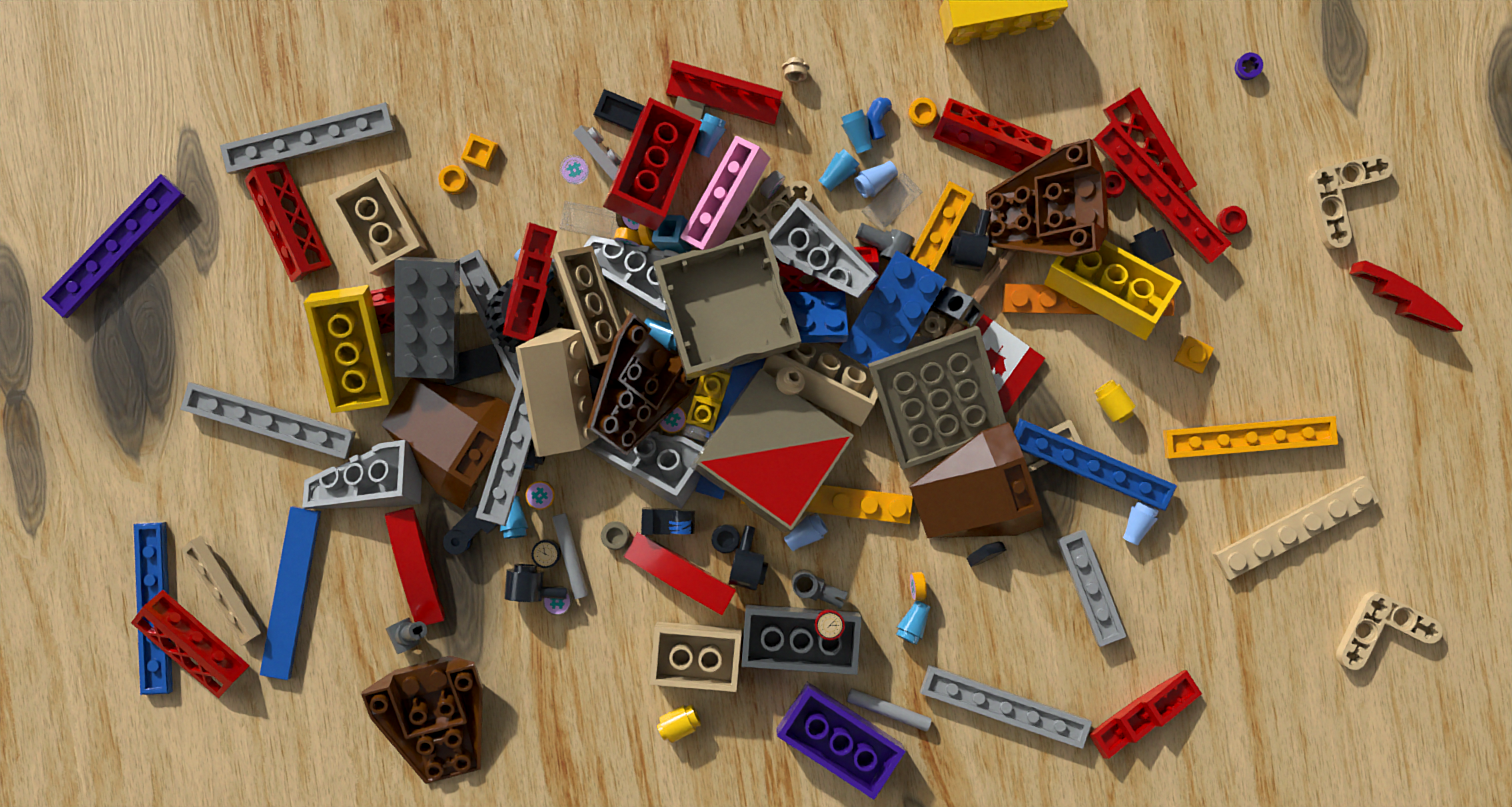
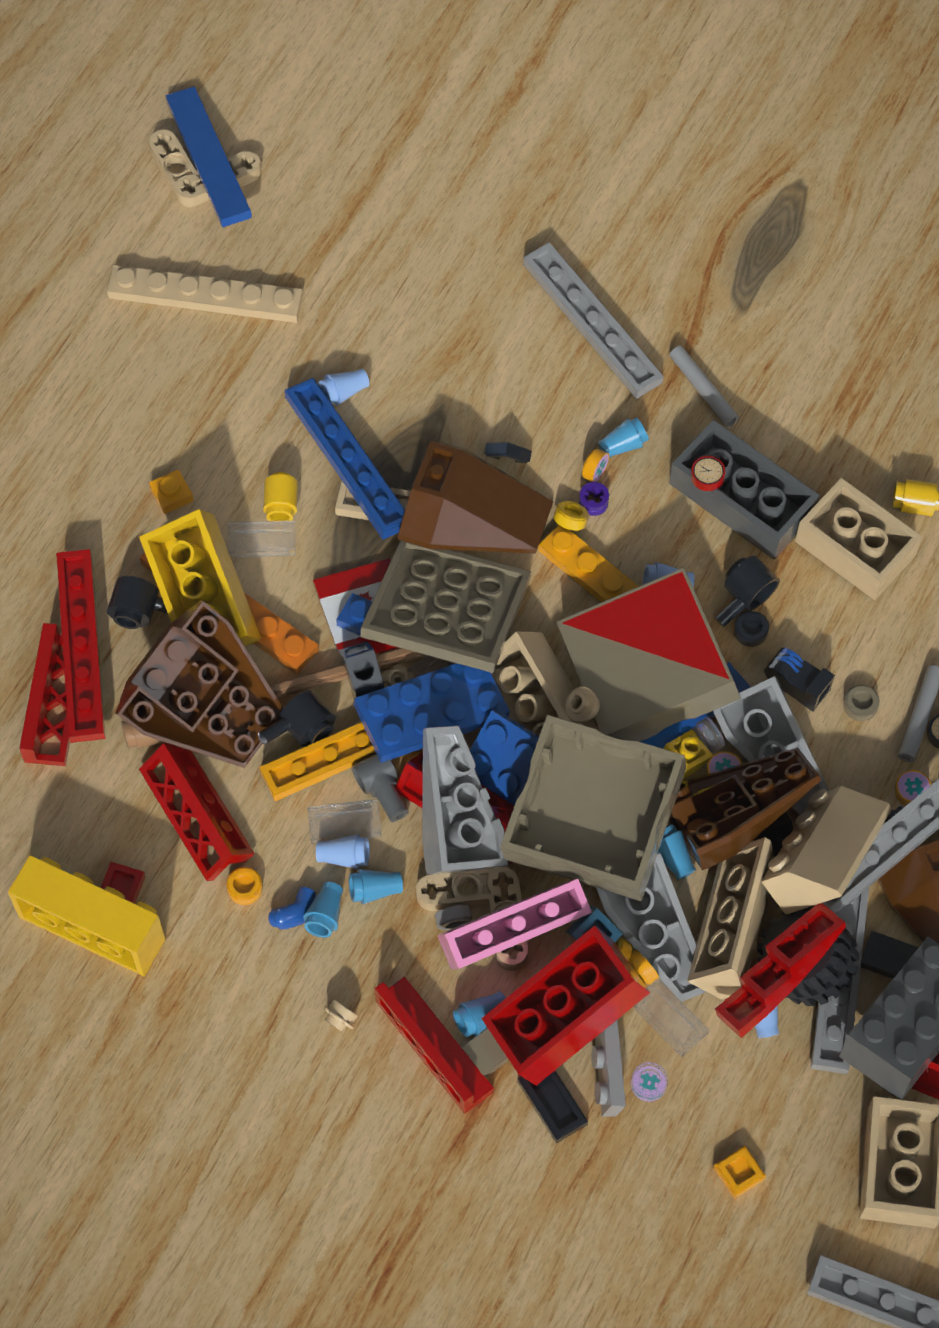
camera: 140 degrees left, 25 degrees down
light orange tile [438,165,469,195] -> none
red slope [623,531,736,615] -> none
dark purple brick [776,681,906,800] -> none
dark grey pin [791,569,847,609] -> none
light grey plate [1057,529,1126,647] -> none
red slope [1088,670,1202,759] -> none
red plate [1105,170,1126,198] -> none
light orange plate [1163,416,1338,459] -> none
red tile [1216,206,1248,235] -> none
none -> red plate [100,862,146,904]
none -> blue tile [165,86,252,228]
none -> clear tile [228,521,296,557]
none -> blue plate [336,593,372,639]
none -> yellow tile [553,501,589,531]
none -> dark purple bush [579,482,609,516]

